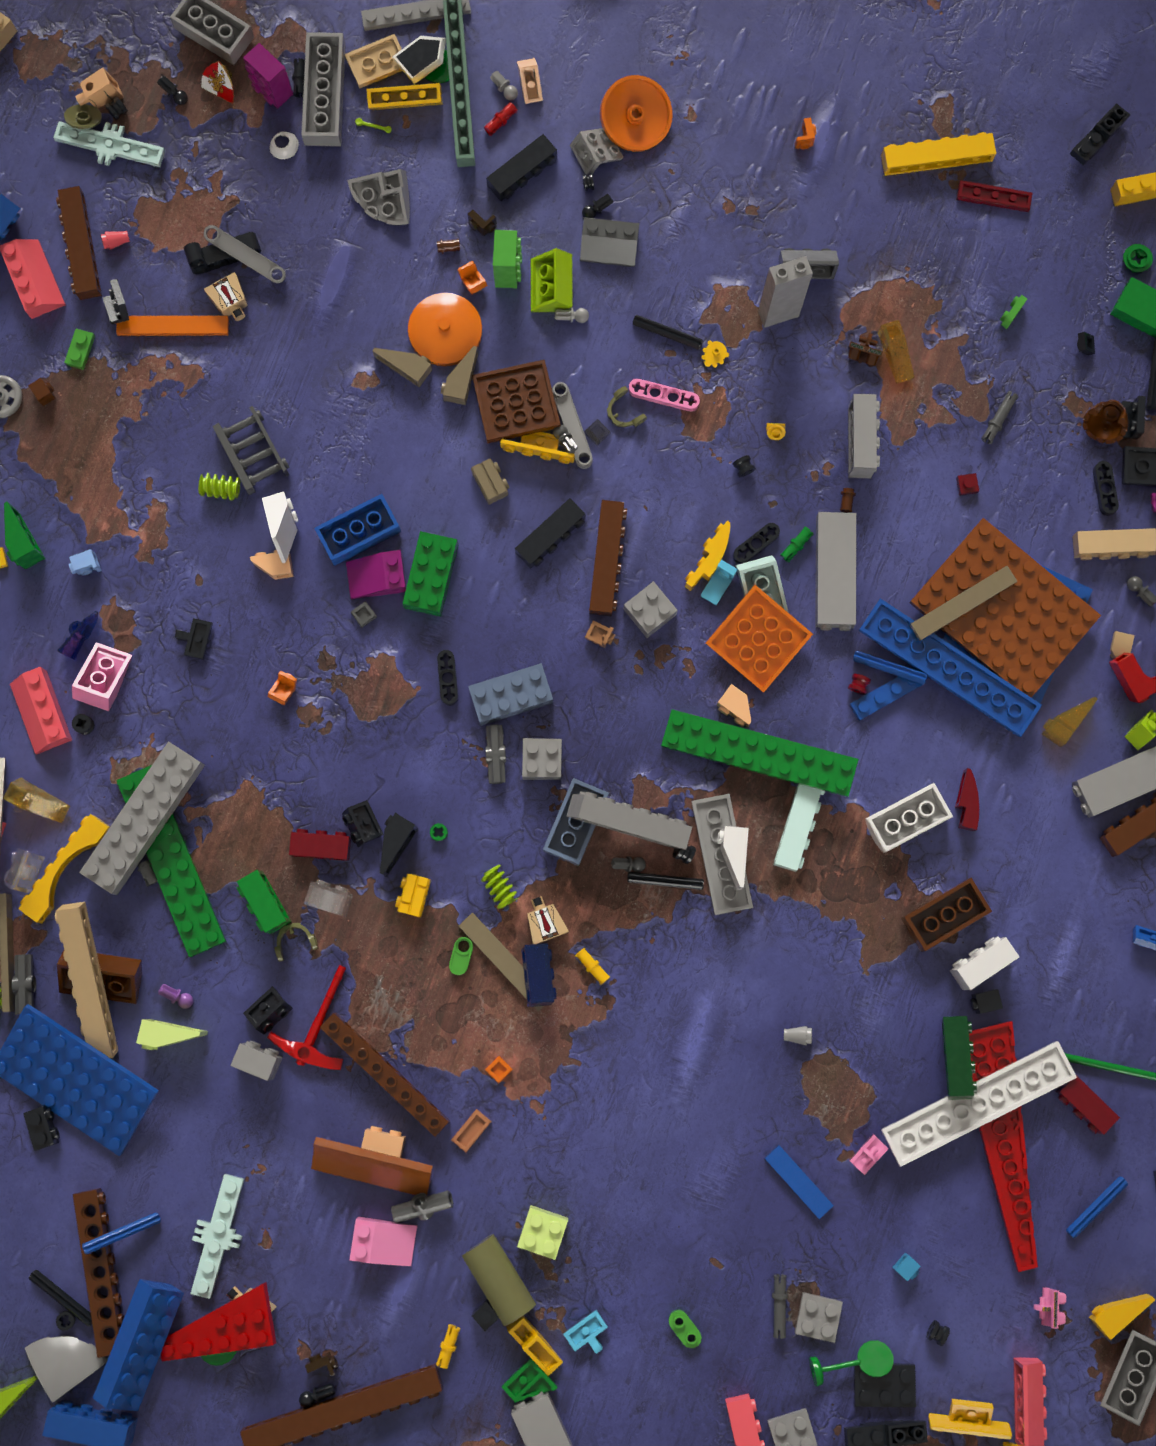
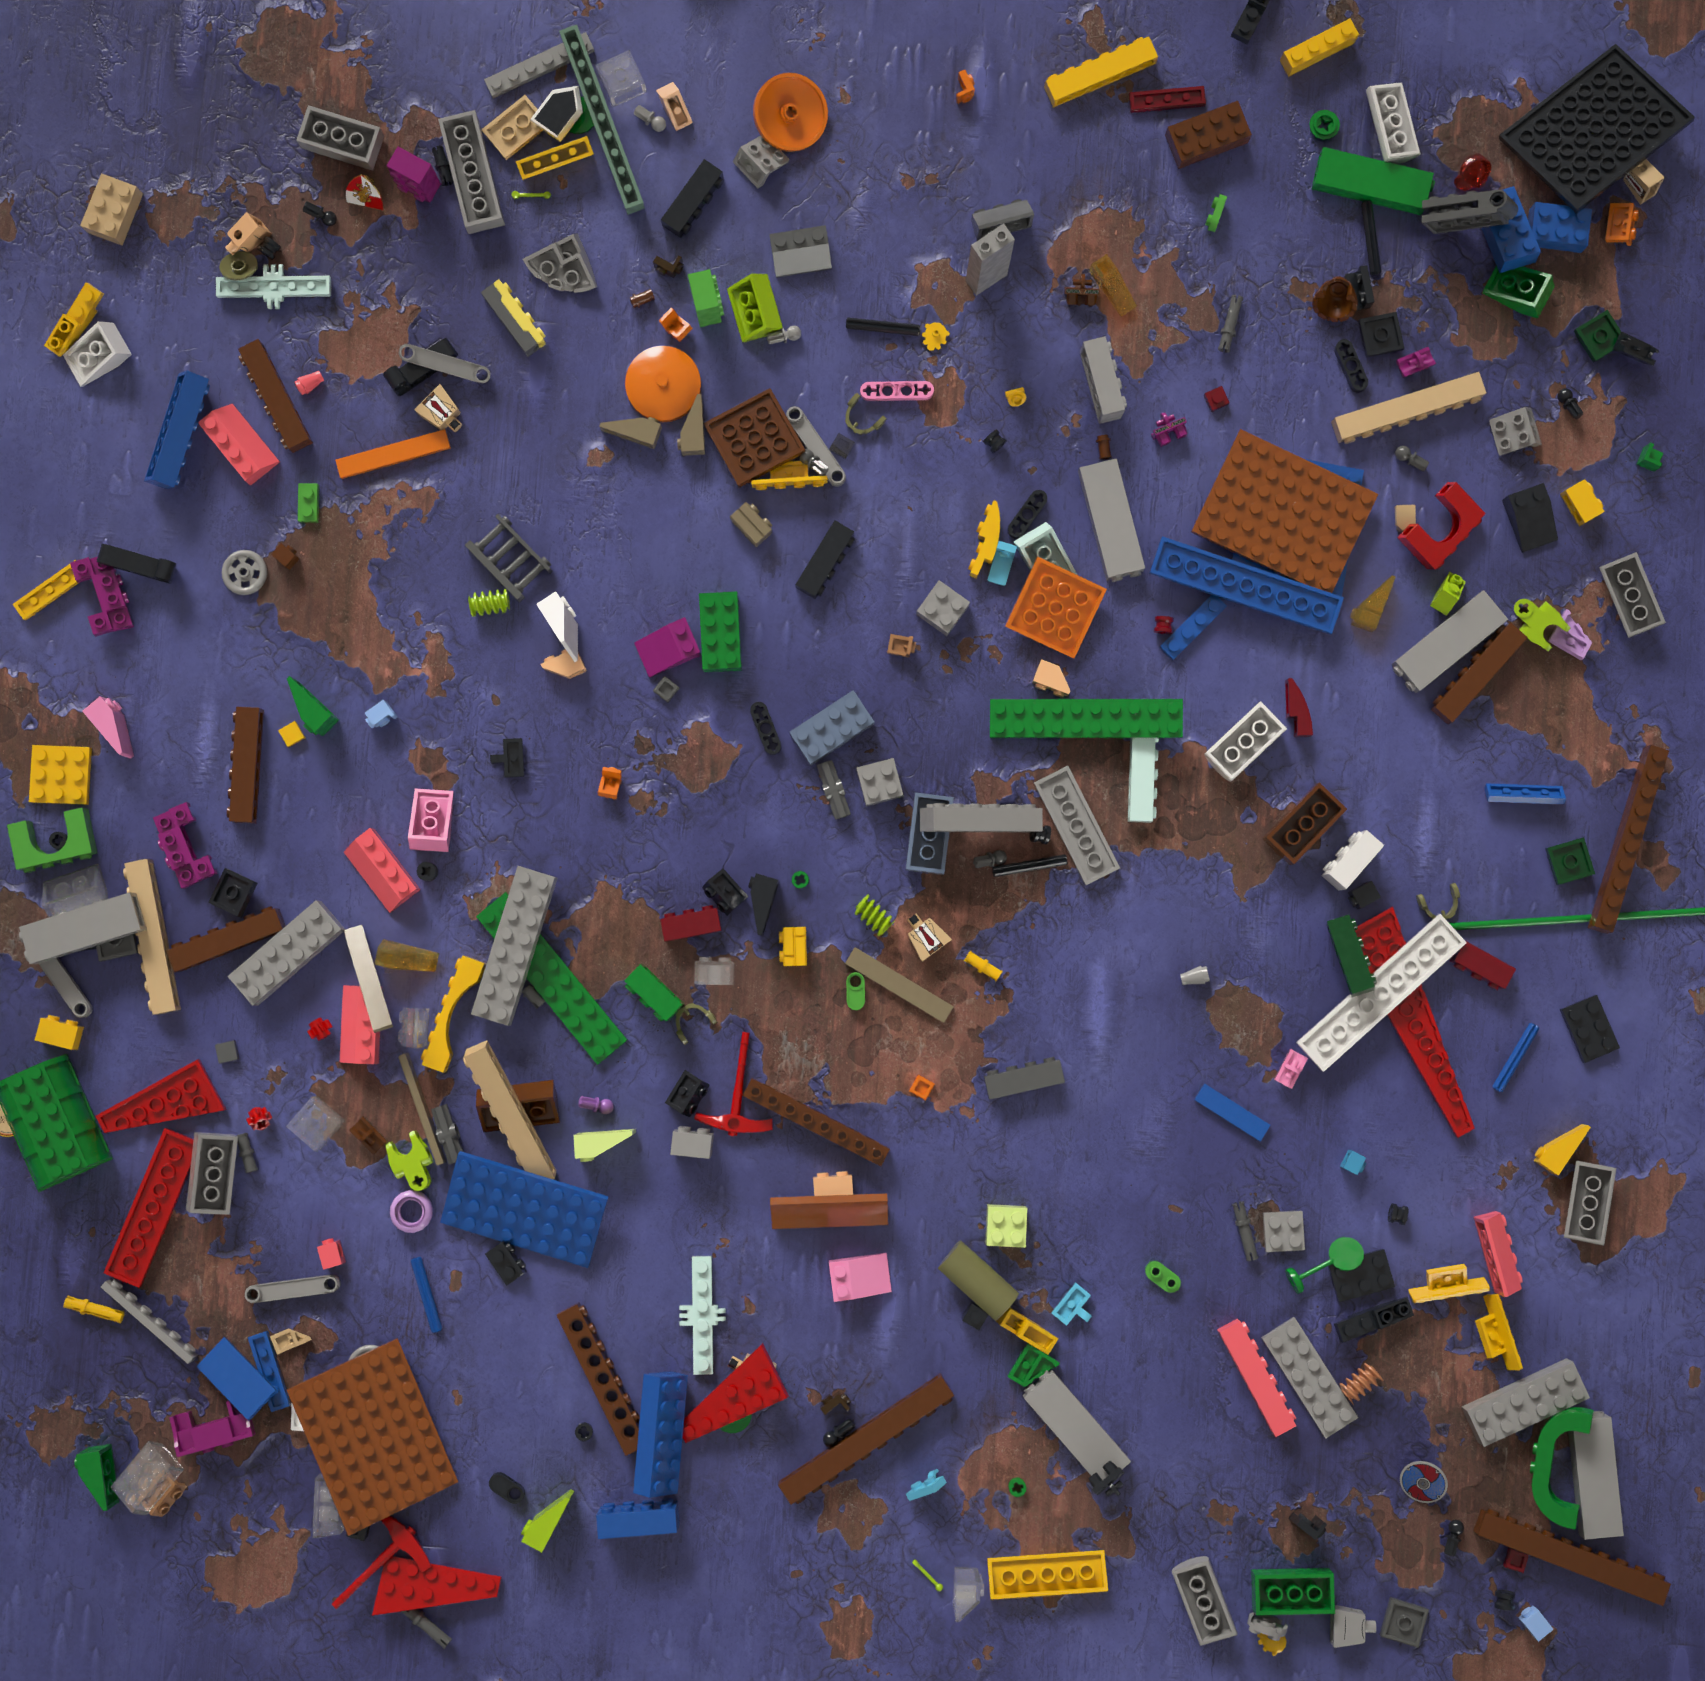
camera: 15 degrees left, 5 degrees up
light grey brick [25,1335,108,1403] -> none
black axle [29,1270,92,1327] -> none
clear blue panel [57,611,98,660] -> none
blue axle [82,1213,161,1254] -> none
bracket [103,279,129,324] -> none
white piece [270,131,299,159] -> none
blue brick [314,494,401,566] -> none
dark grey piece [391,1190,454,1223] -> none
yellow pin [436,1324,461,1369] -> none
nougat tile [451,1109,492,1153] -> none
red pin [484,102,517,136] -> none
clear blue brick [521,943,557,1007] -> none
black bush [582,173,594,191] -> none
black axle [582,194,613,218] -> none
reddish brown brick [589,500,627,617] -> none
white slope [717,826,749,890] -> none
green pin [780,527,814,563] -> none
blue axle [853,651,927,684] -> none
dark tan tile [910,566,1018,641] -> none
bright pink hips [1034,1288,1066,1329] -> none
black plate [1077,332,1095,356] -> none
none -> piece [481,279,546,357]
none -> clear brick [595,50,647,107]
none -> dark grey brick [983,1057,1065,1100]
none -> magenta hips [1151,412,1187,447]
none -> reddish brown brick [1165,101,1252,169]
none -> olive piece [1416,883,1460,919]

